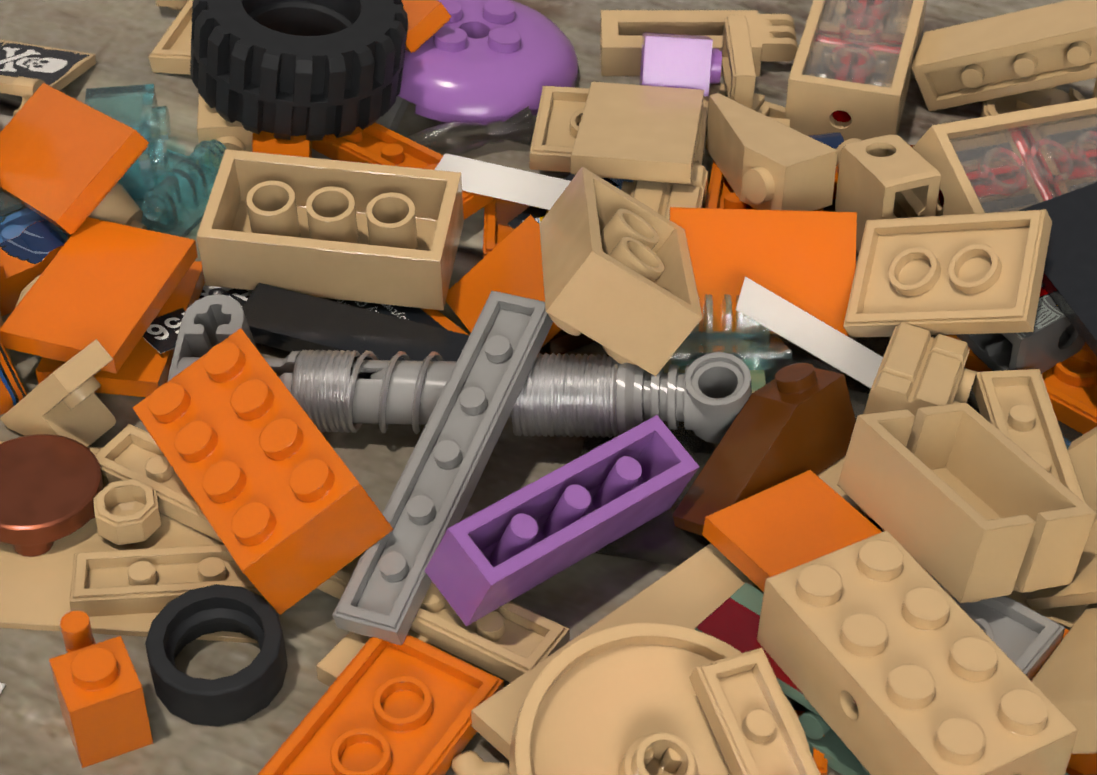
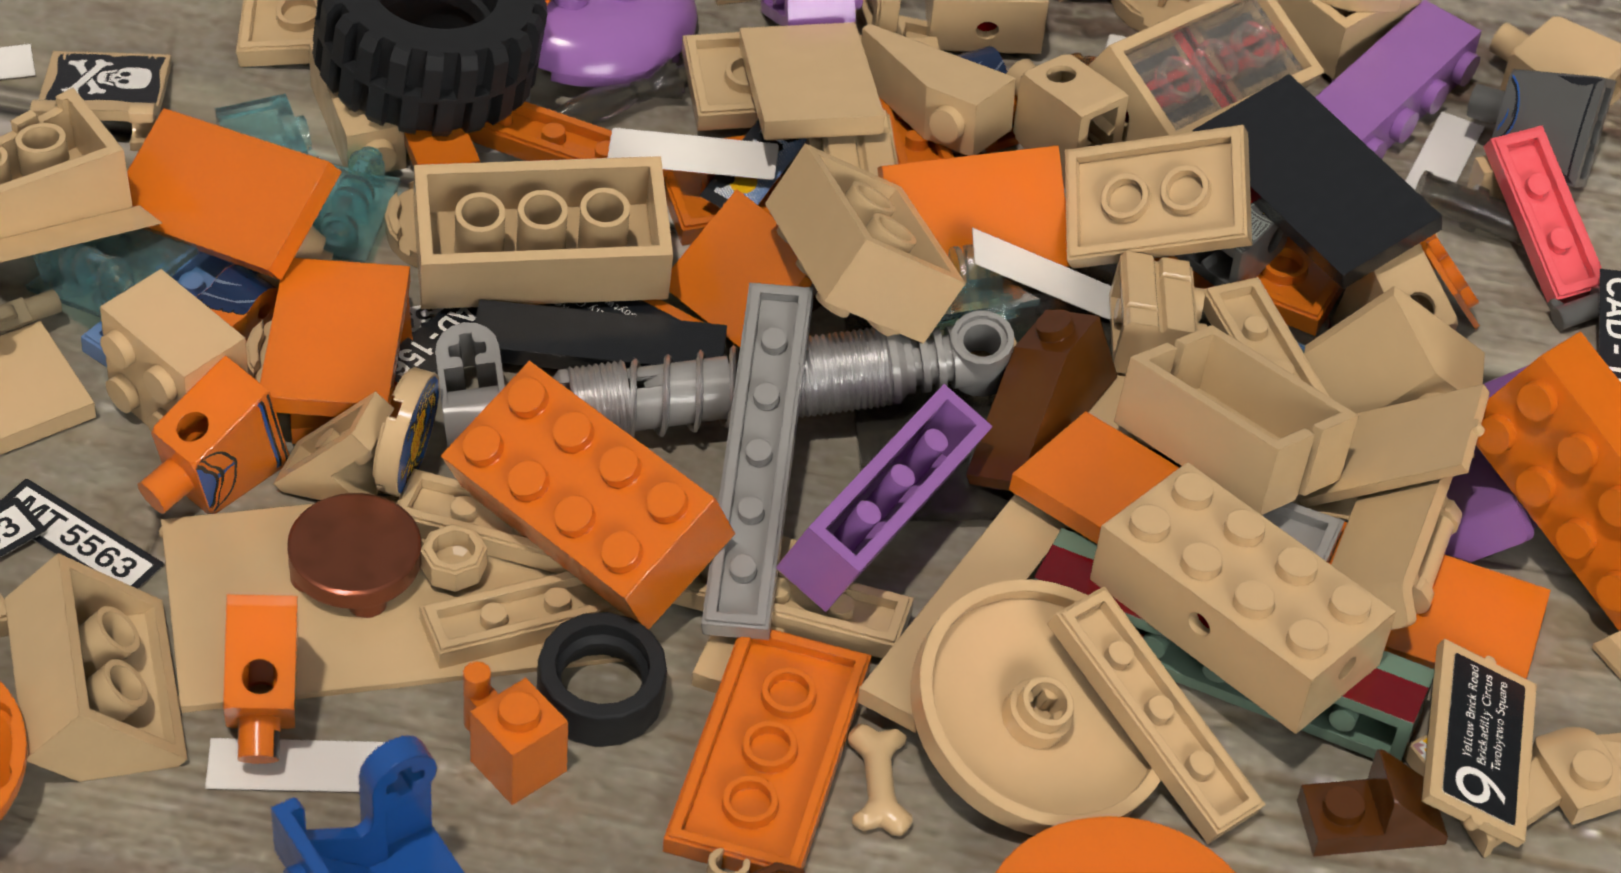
camera: 20 degrees left, 5 degrees up
none -> tan tile [373,367,440,498]

